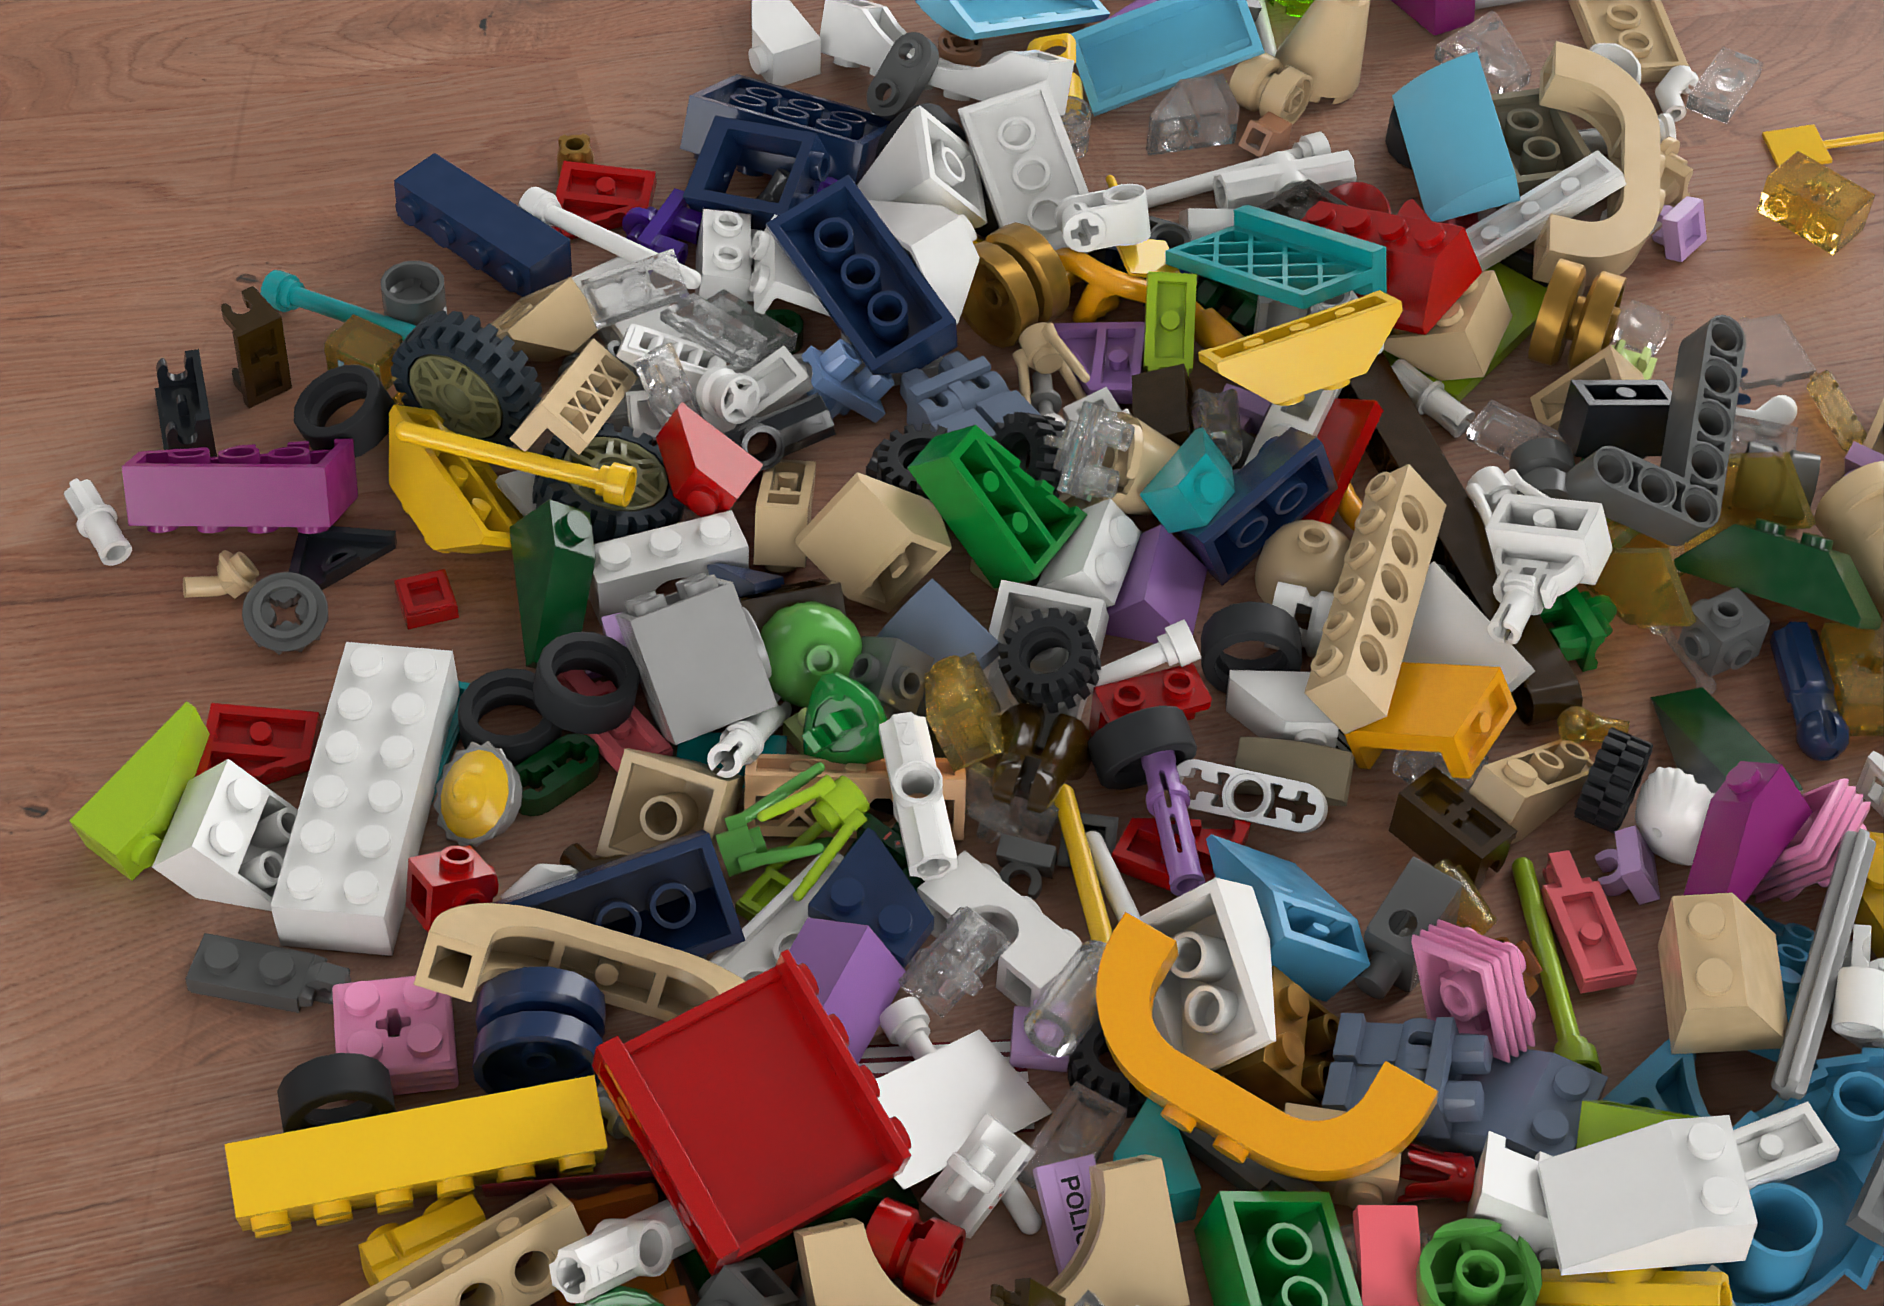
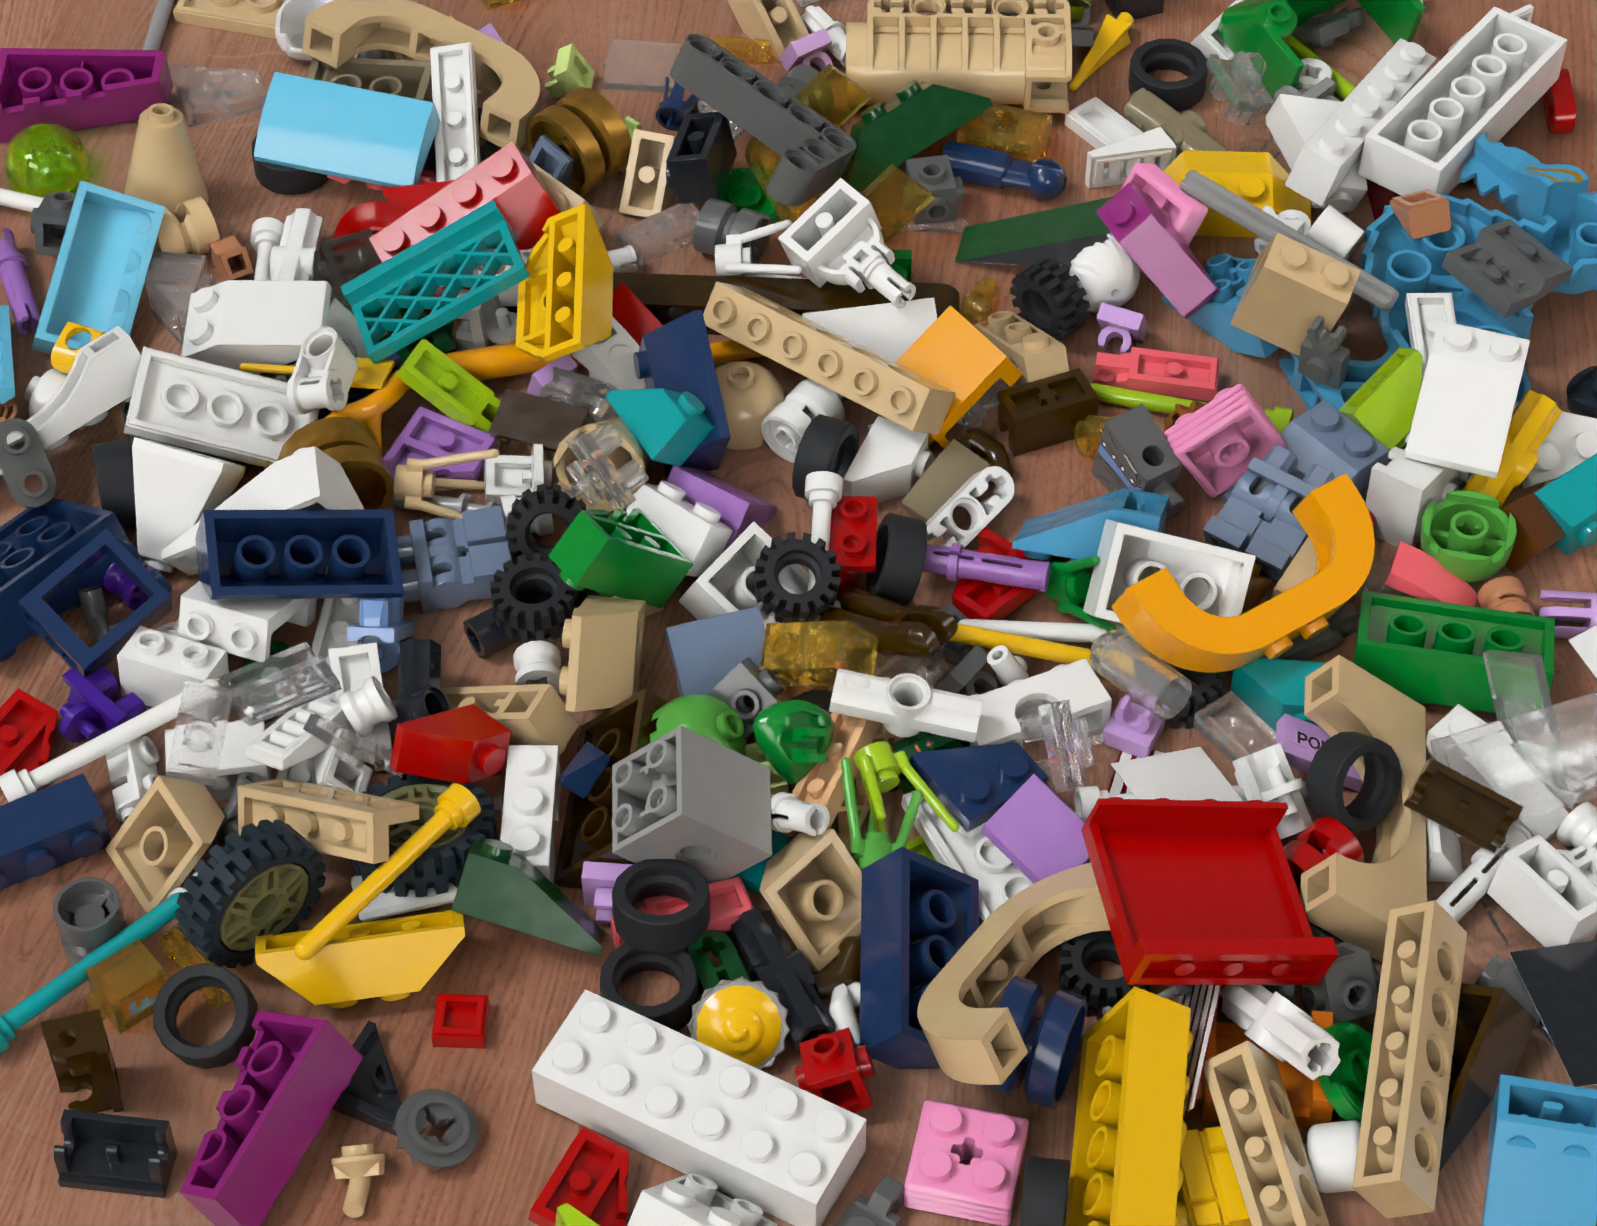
camera: 65 degrees left, 0 degrees up
none -> white slope [181,280,332,375]
none -> sand blue slope [529,135,574,189]
none -> yellowish green tile [544,44,595,98]
none -> black piece [731,907,835,1051]
none -> dark brown arm [957,428,1014,477]
none -> white arm [987,645,1029,687]
none -> dark grey plate [1298,316,1350,390]
none -> black tyre [1306,732,1402,831]

